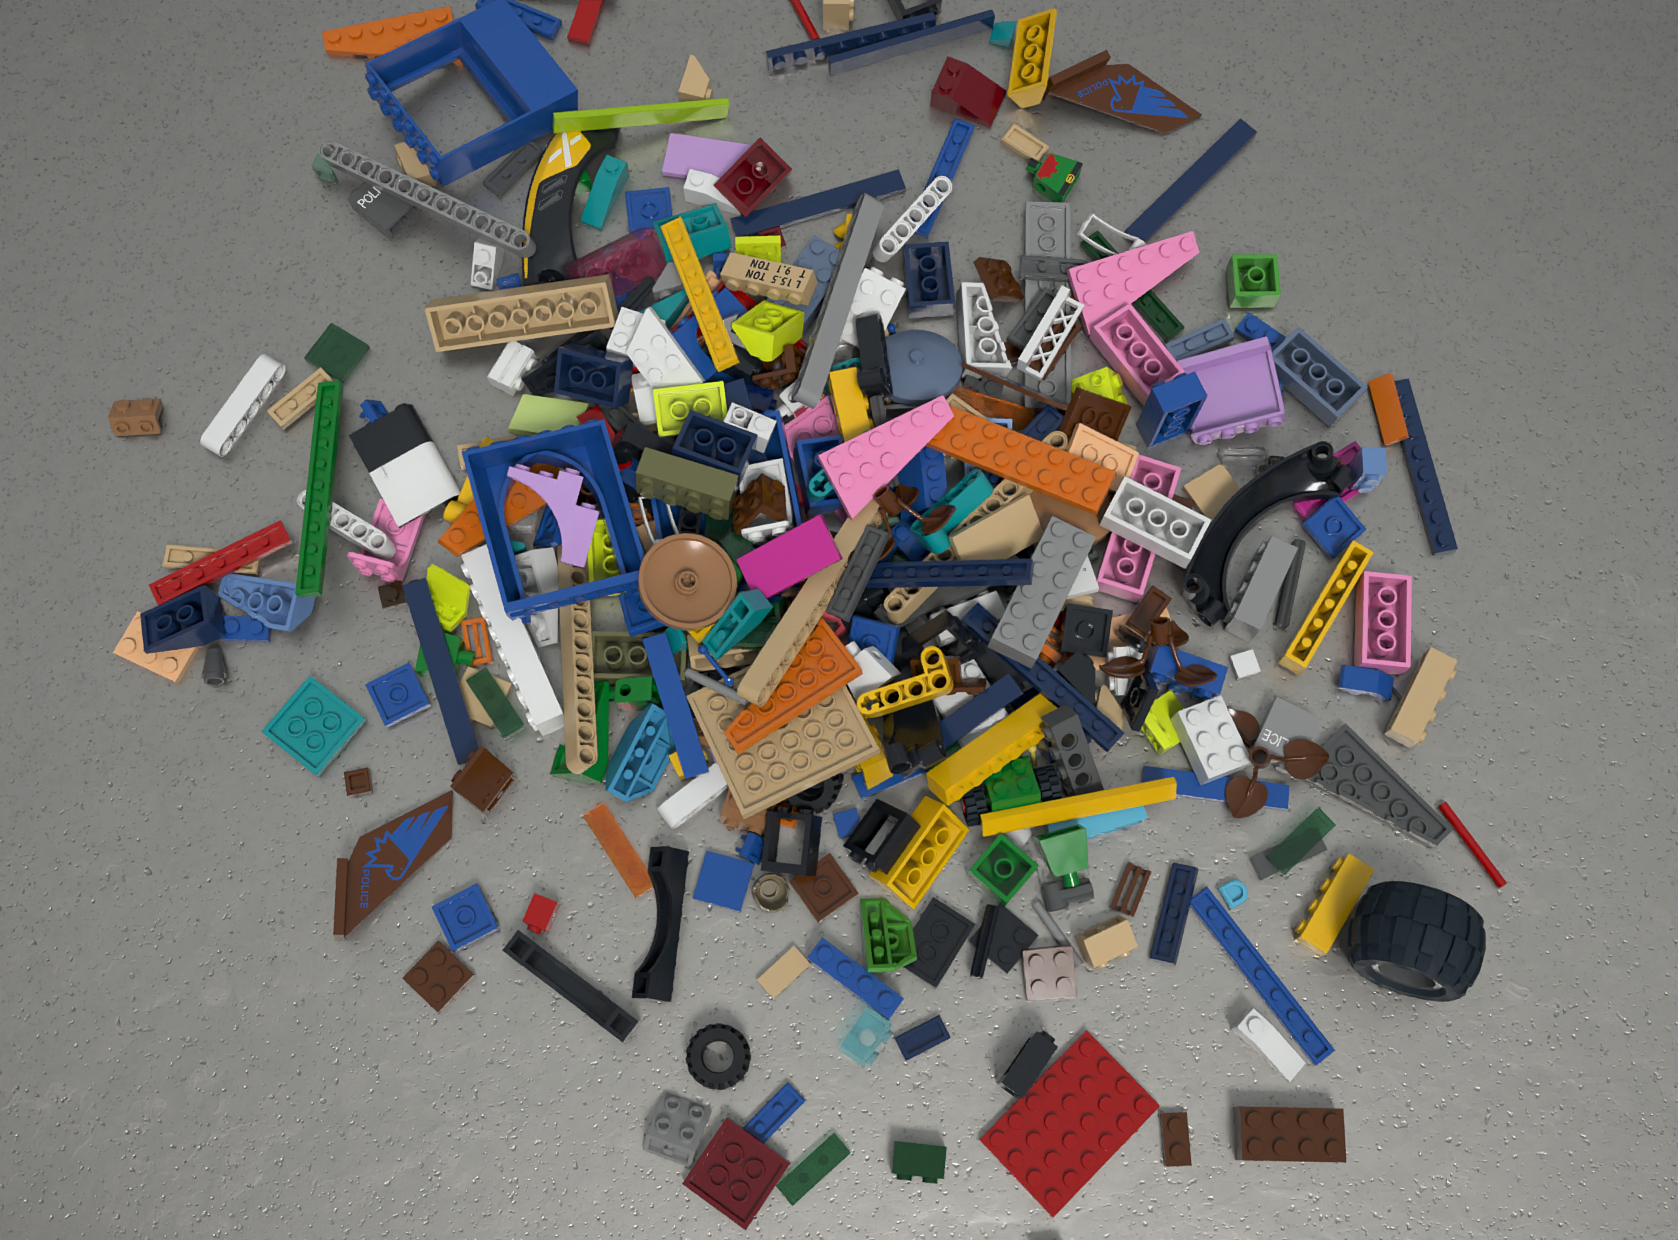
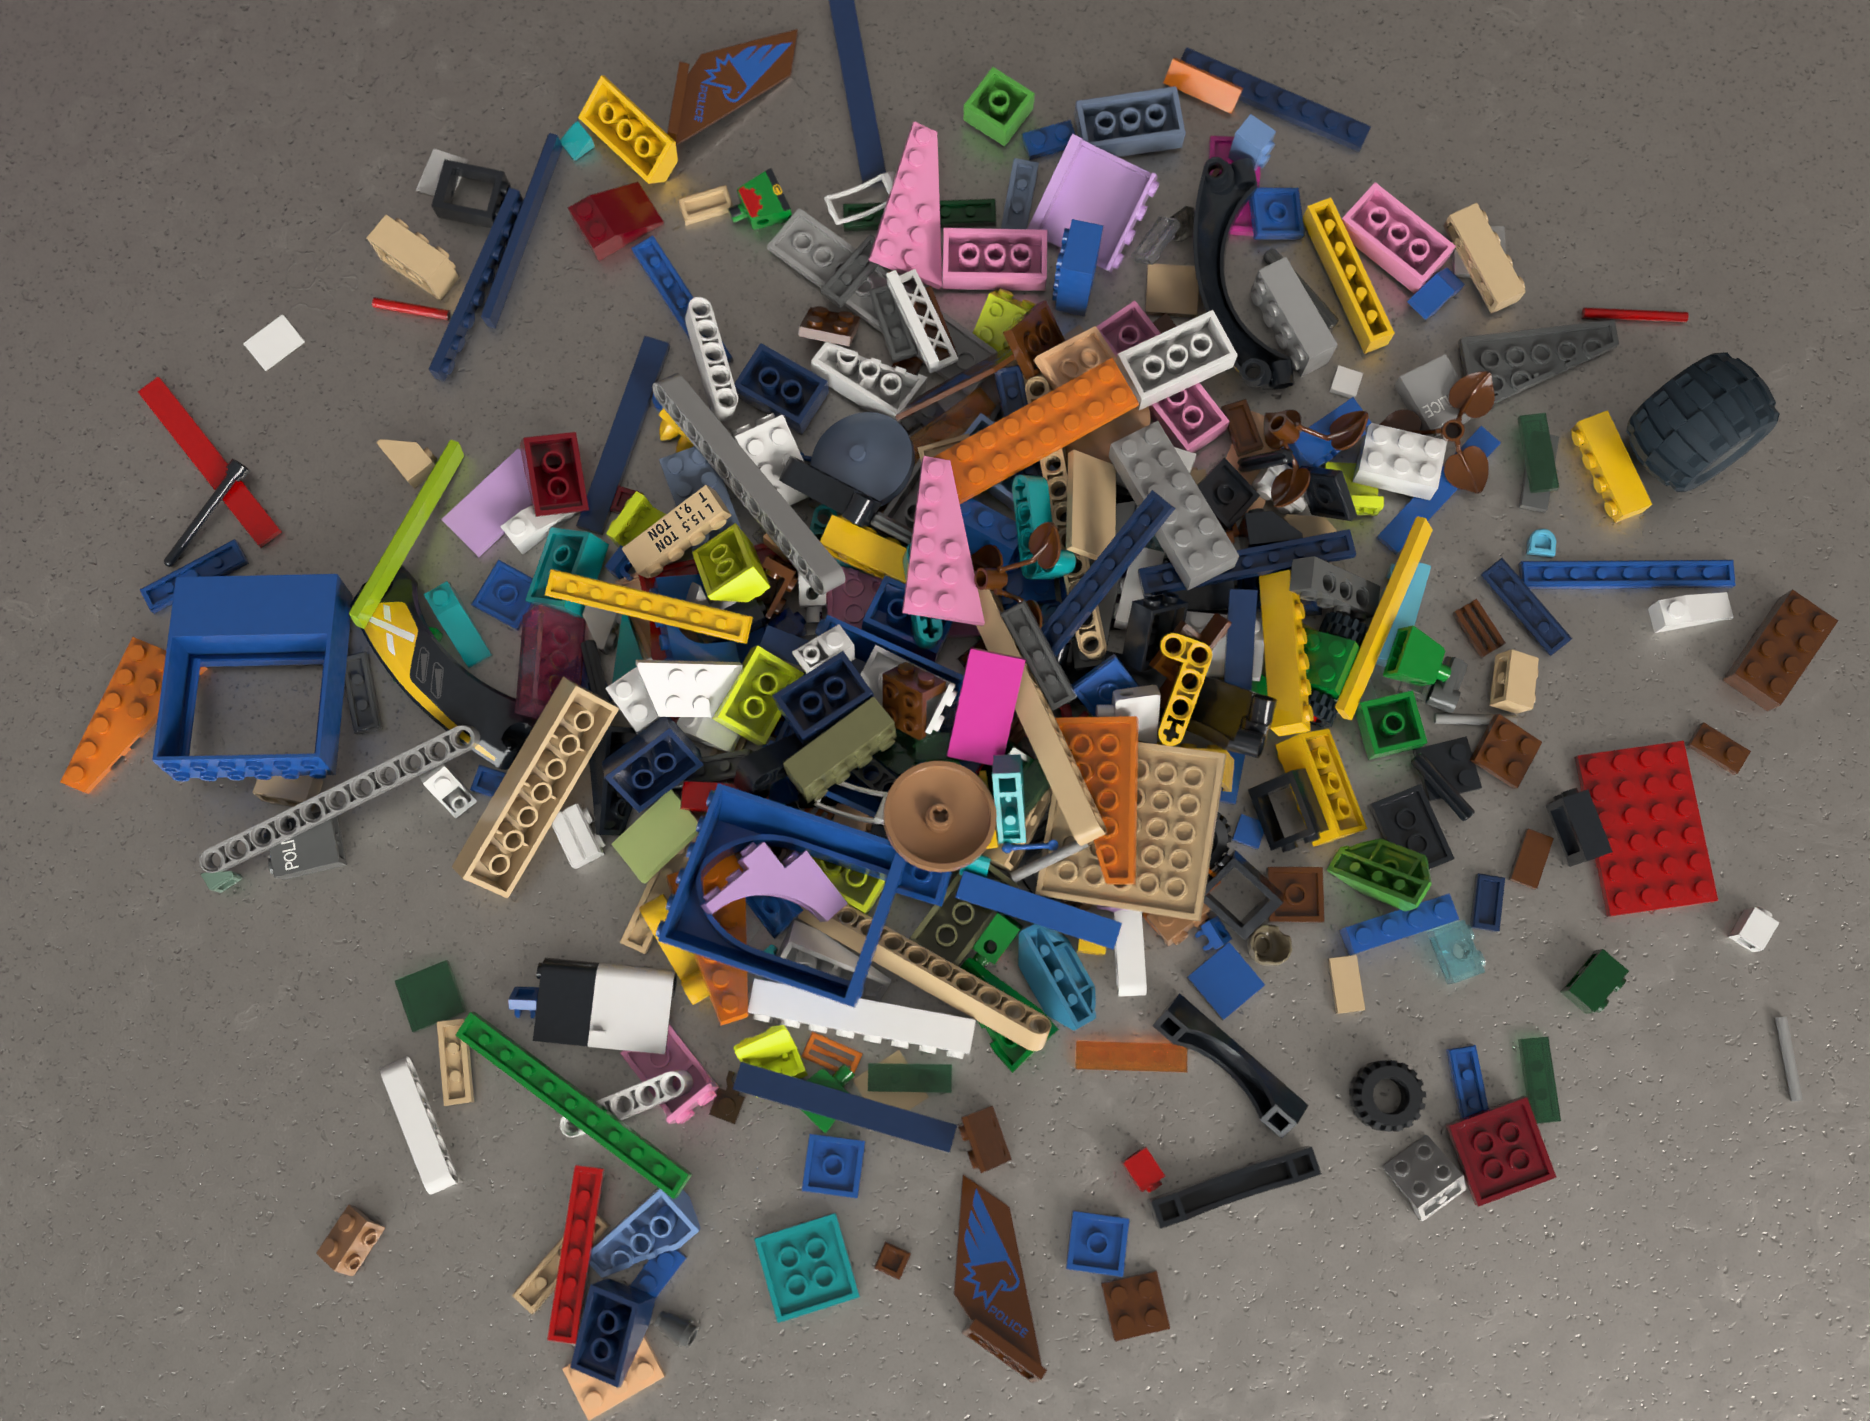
camera: 50 degrees left, 5 degrees up
none -> reddish brown tile [1508,828,1554,890]

